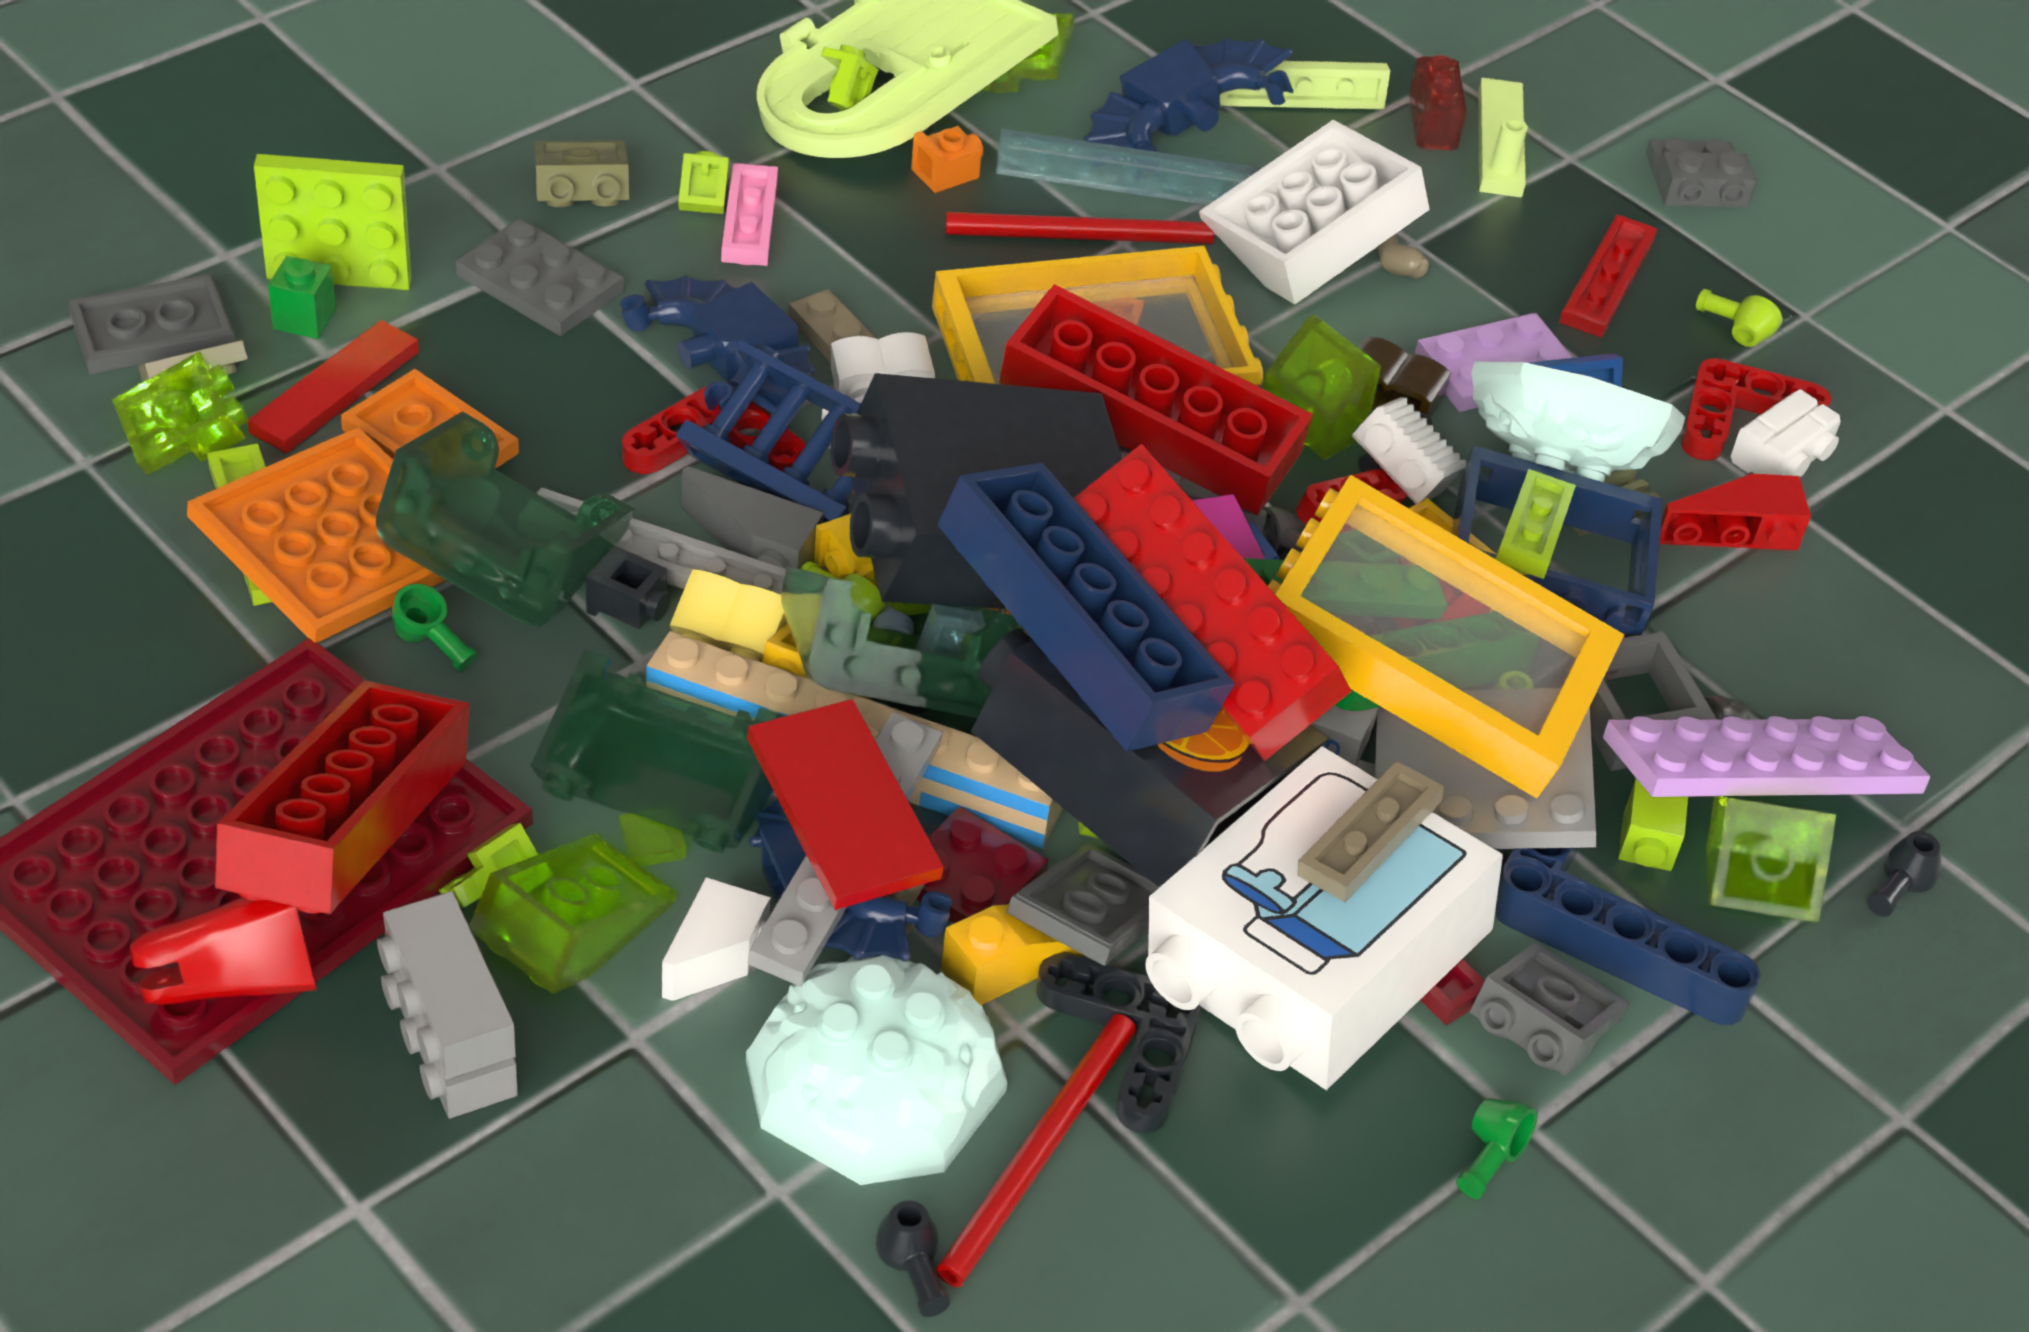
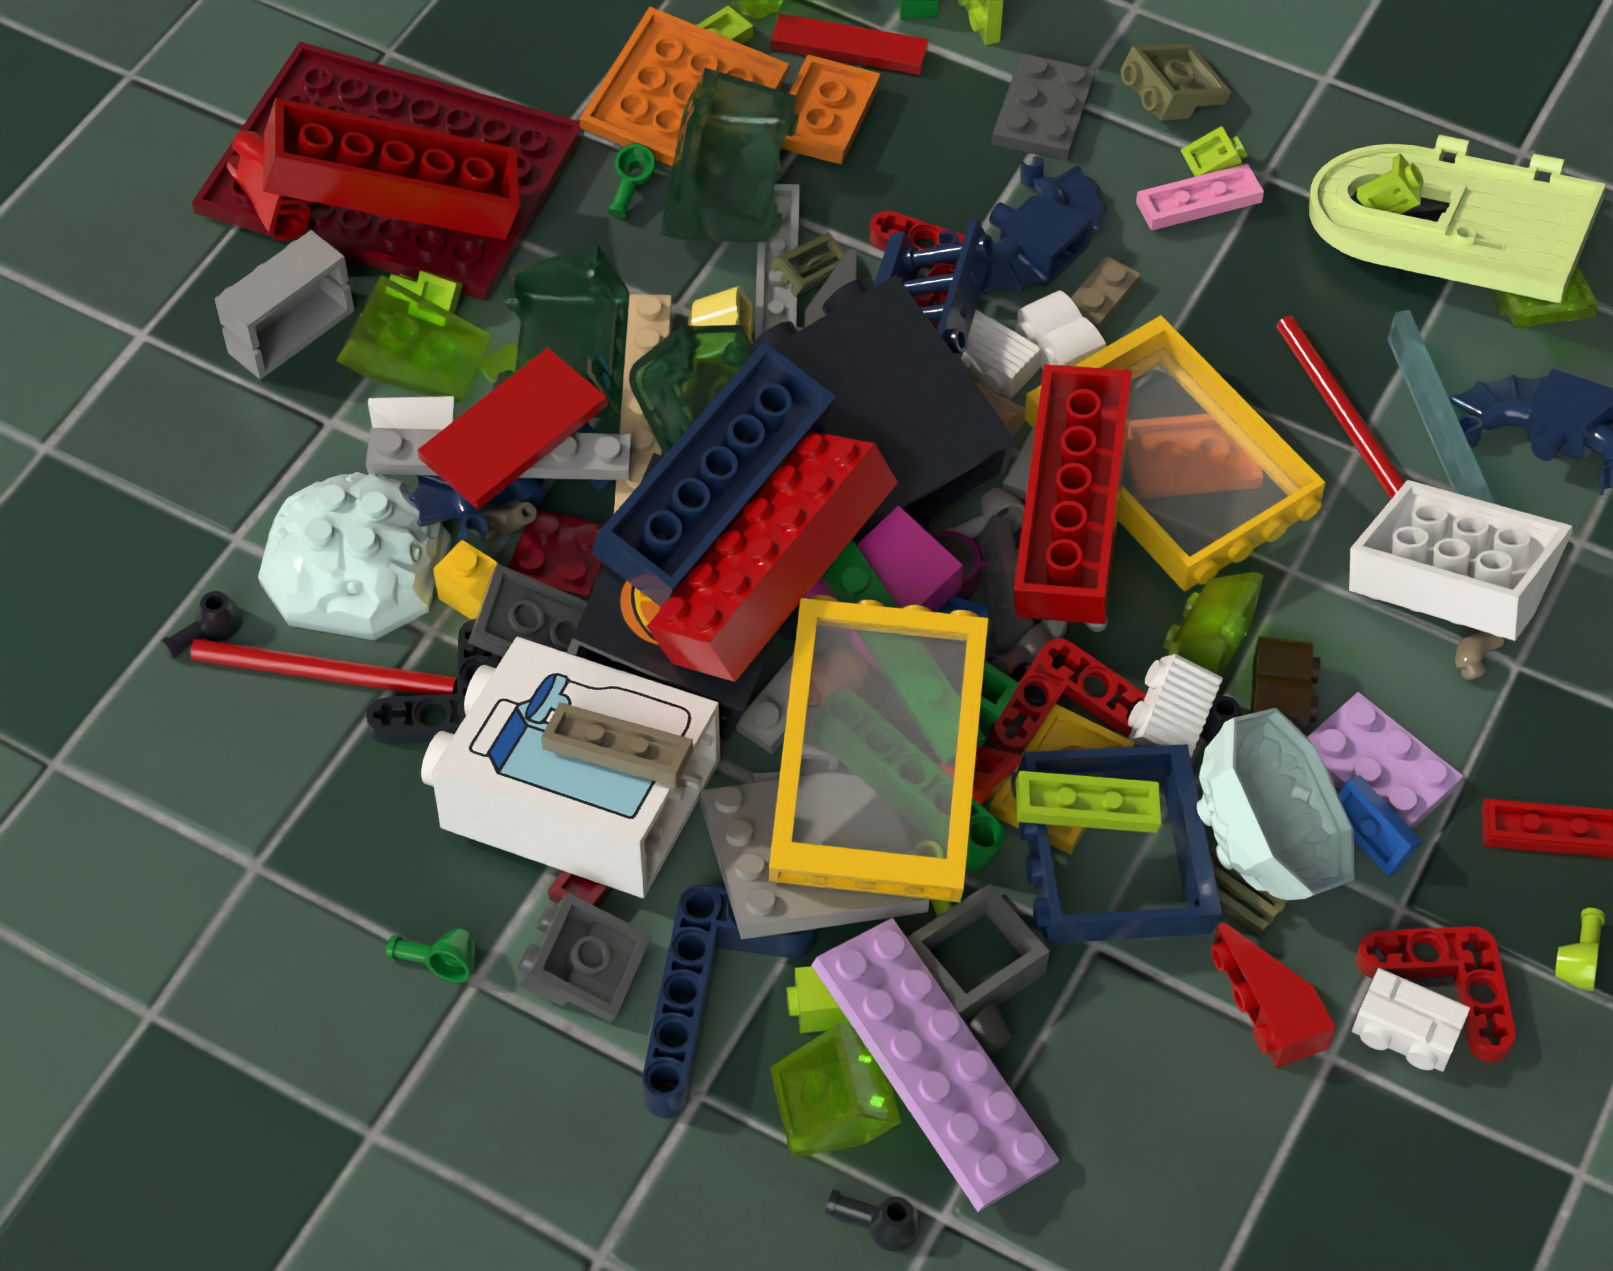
camera: 75 degrees right, 10 degrees up
black brick [586,545,671,629] -> none
orange brick [911,126,983,193] -> none
none -> olive tile [770,232,846,297]

